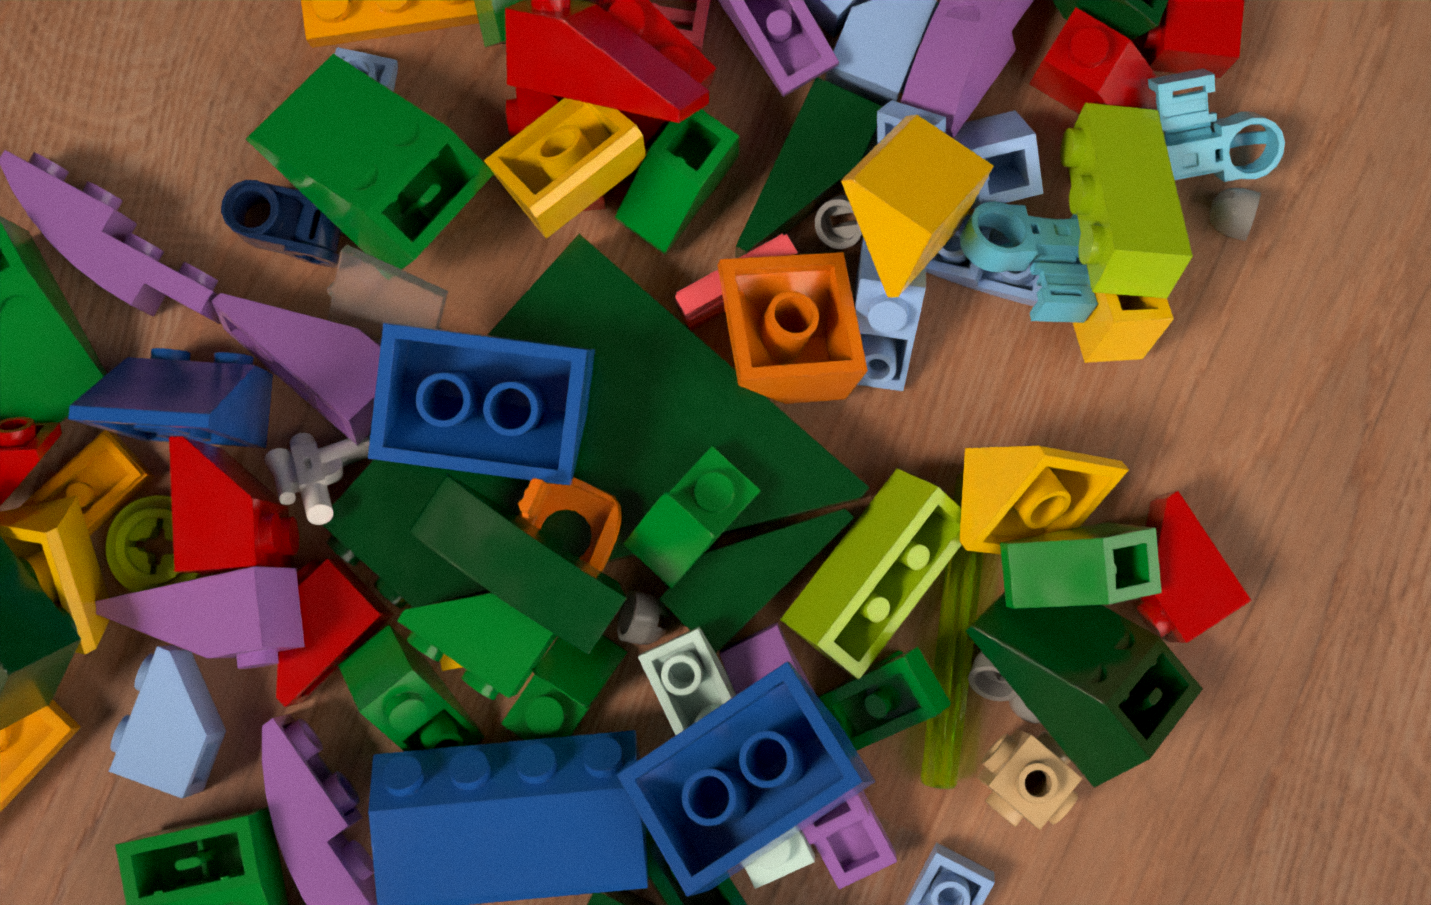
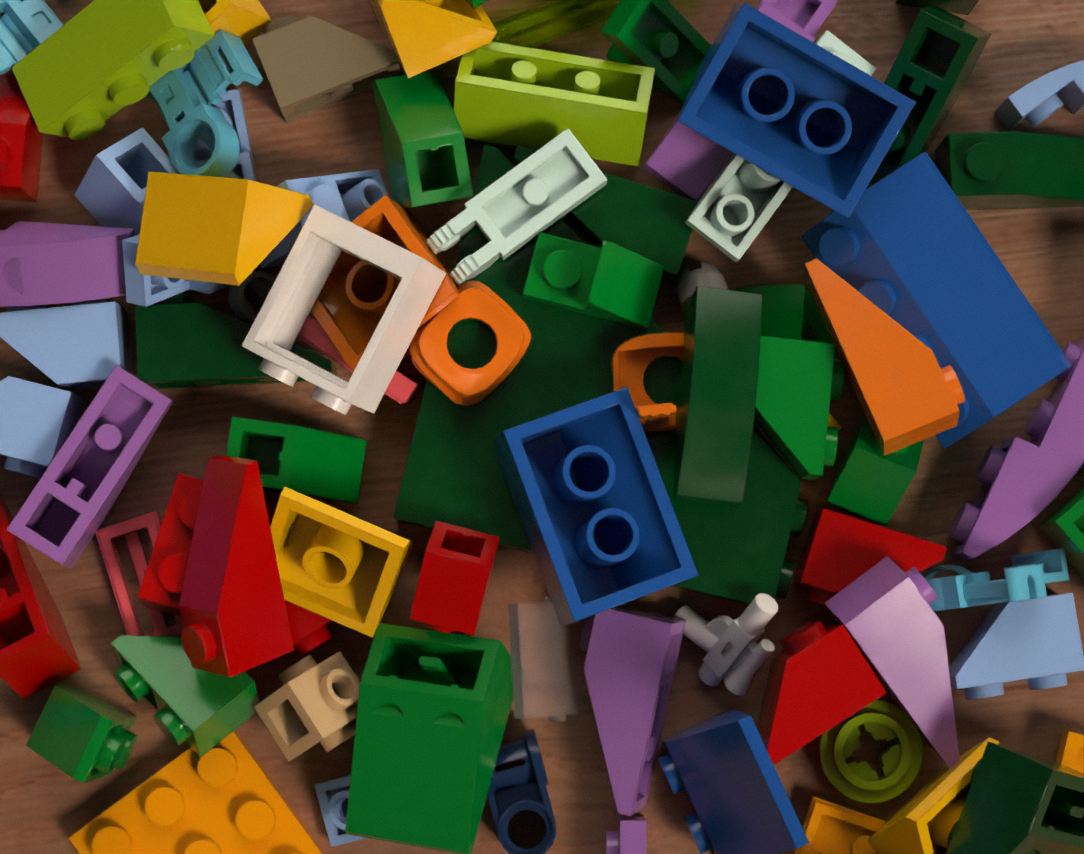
camera: 125 degrees left, 0 degrees up
none -> white window [242,204,446,415]
none -> dark tan slope [252,16,402,123]
none -> tan brick [254,651,361,762]
none -> green slope [372,70,473,207]
none -> orange piece [404,281,531,406]
none -> red slope [410,521,500,636]
none -> light aqua hinge [426,128,607,286]
none -> orange slope [805,259,966,456]
none -> medium azure piece [923,548,1069,611]

